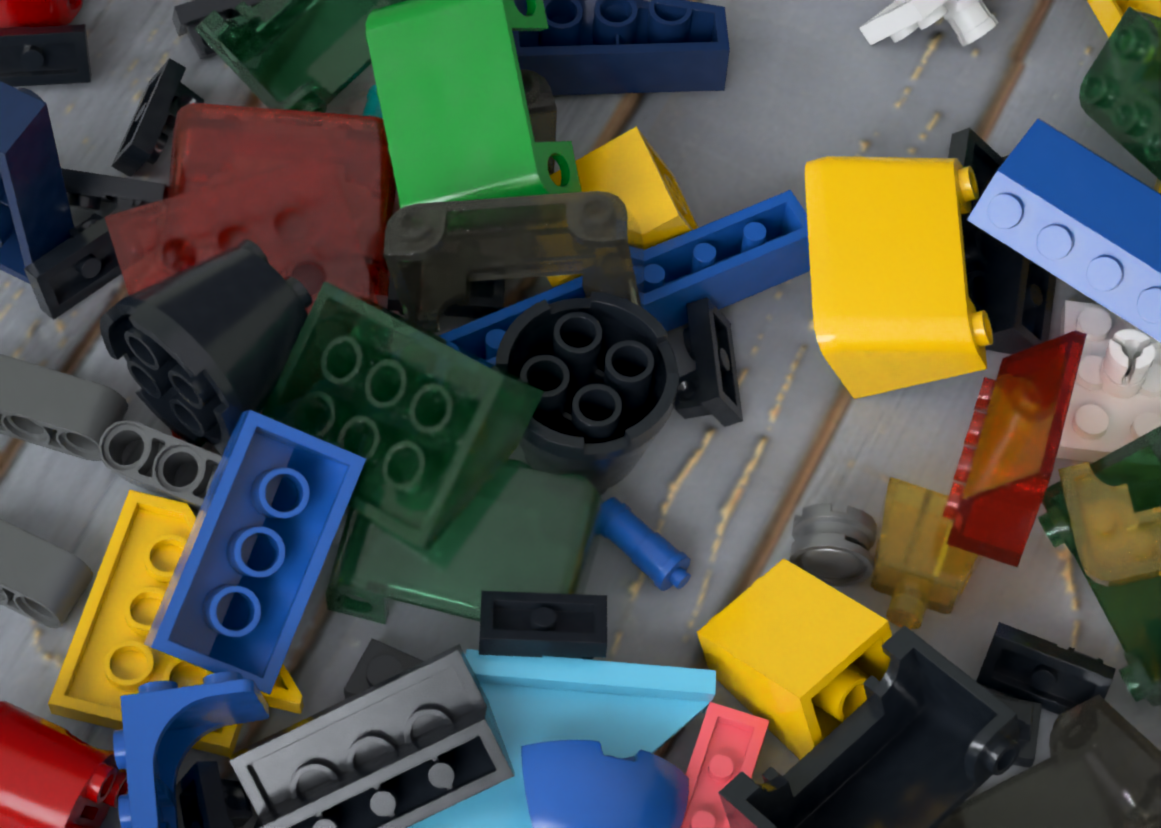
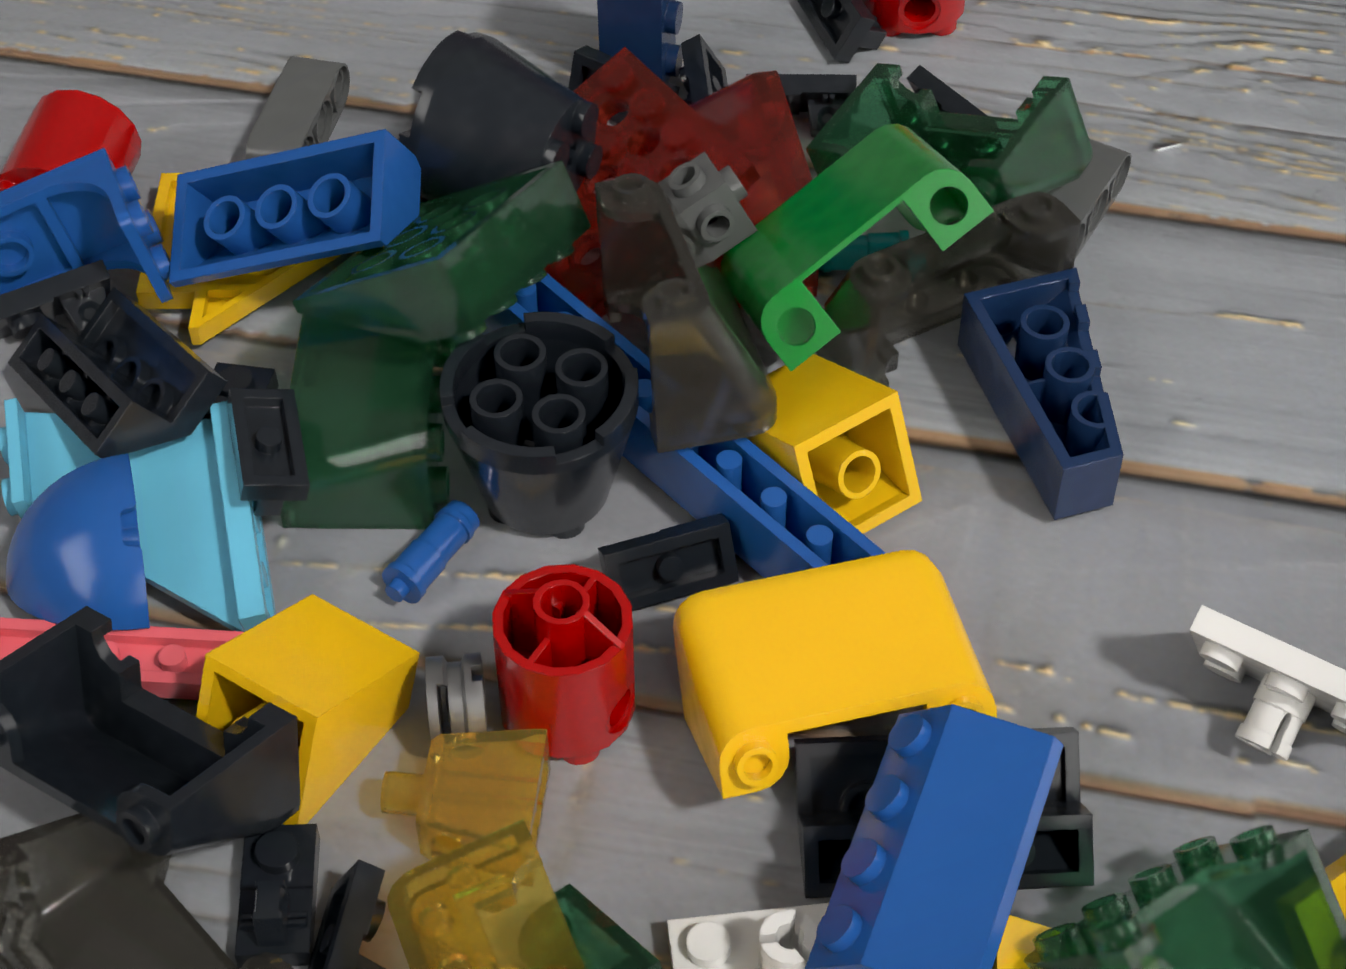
camera: 80 degrees right, 10 degrees down
clear red slope [942,330,1087,567] -> none
none -> red cylinder [492,564,635,765]
none -> dark grey brick [654,151,758,265]

